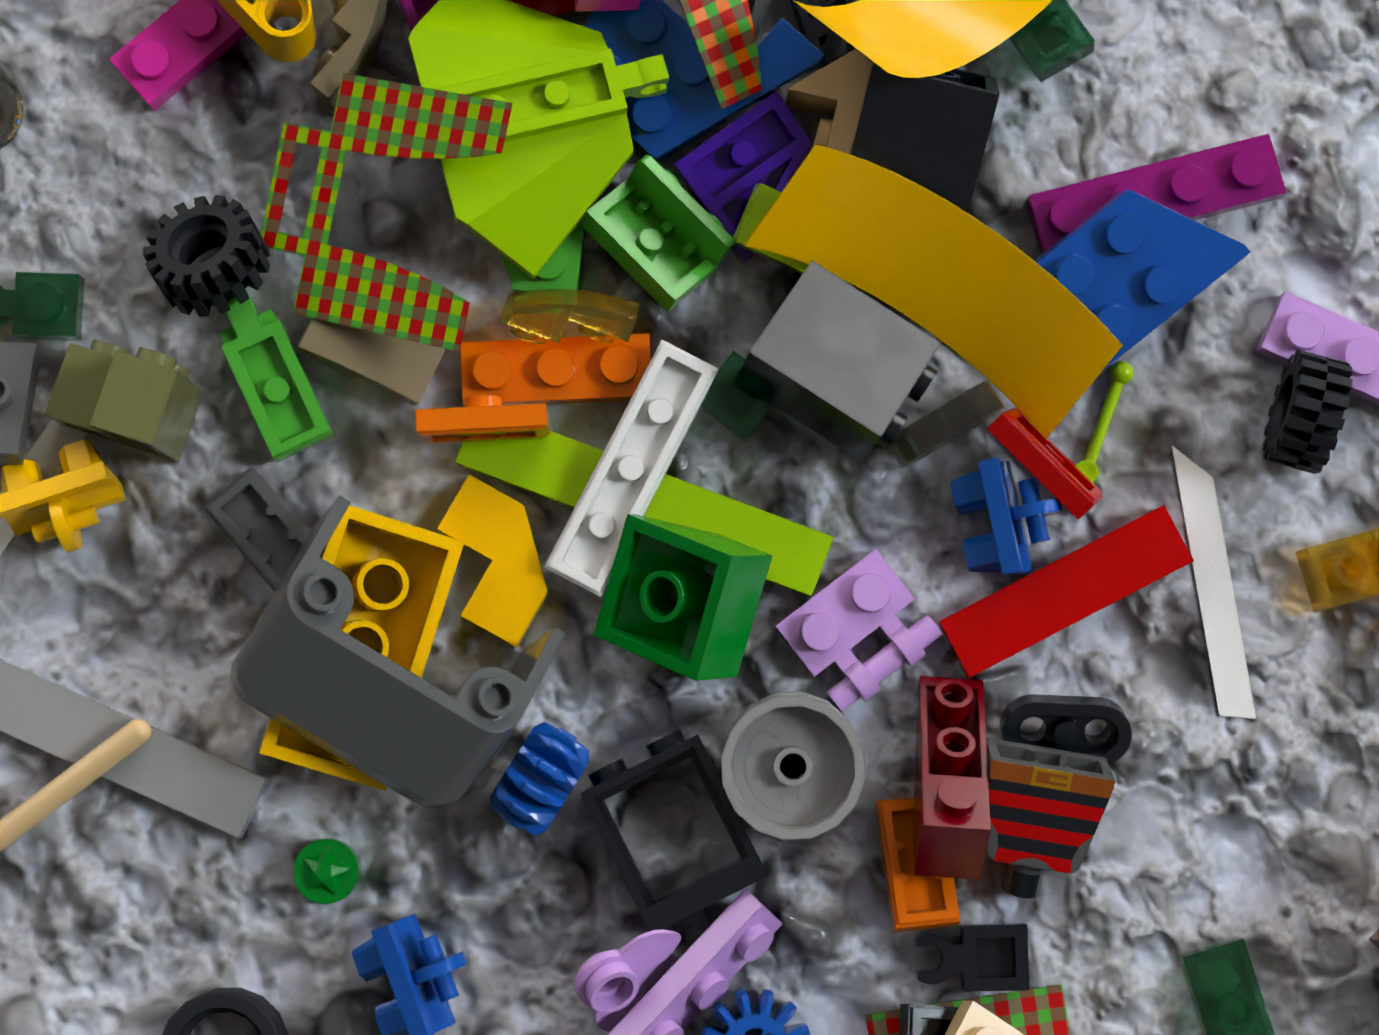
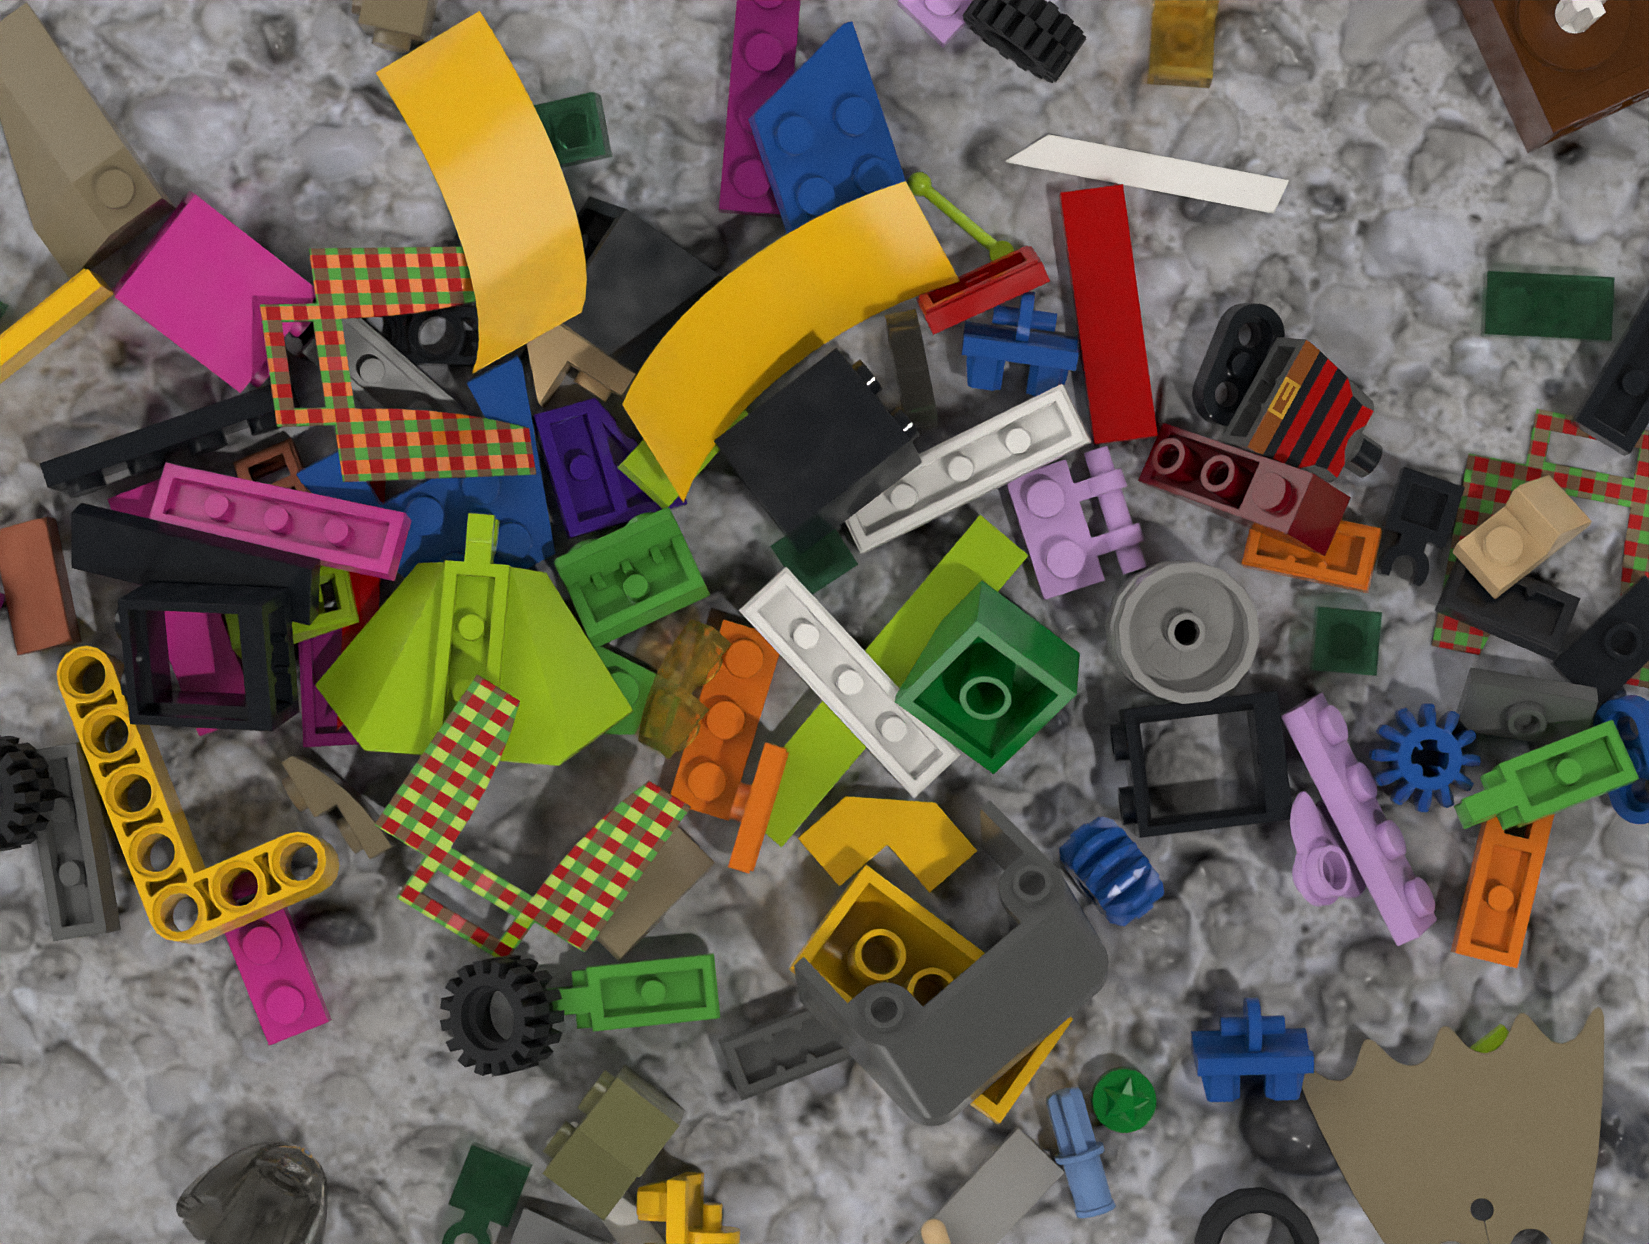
camera: 65 degrees left, 5 degrees up
none -> white tile [845,384,1092,554]
none -> medium blue axle [1046,1087,1116,1218]
none -> clear green plate [1309,606,1382,676]

